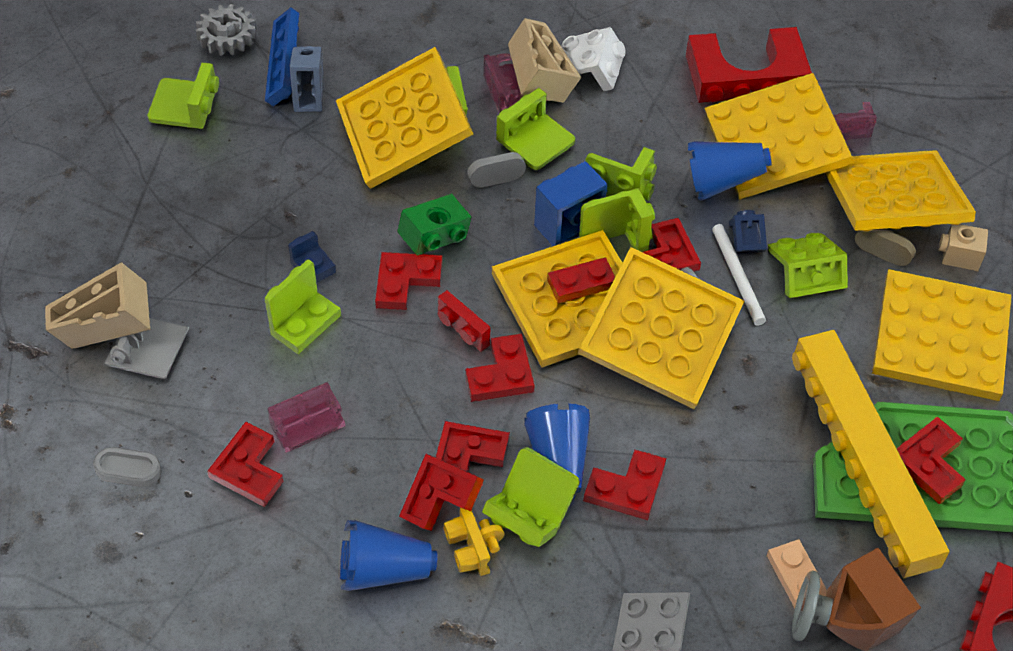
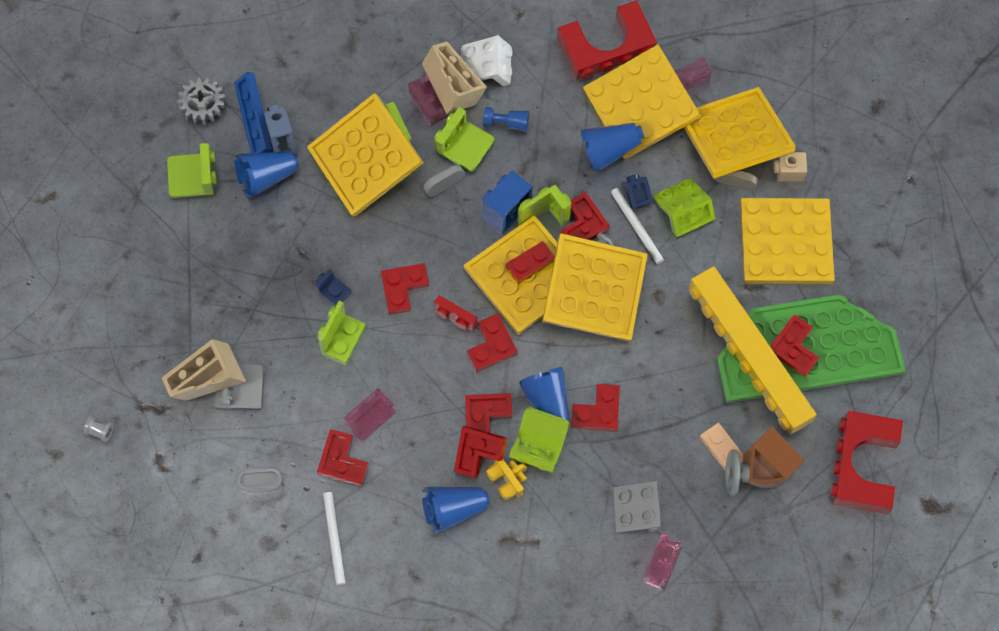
camera: 15 degrees left, 15 degrees up
green brick [397,194,472,255] -> none
lime bracket [585,147,657,201] -> none
none -> blue cone [234,151,299,198]
none -> white bar [323,492,346,586]
none -> blue piece [483,107,529,132]

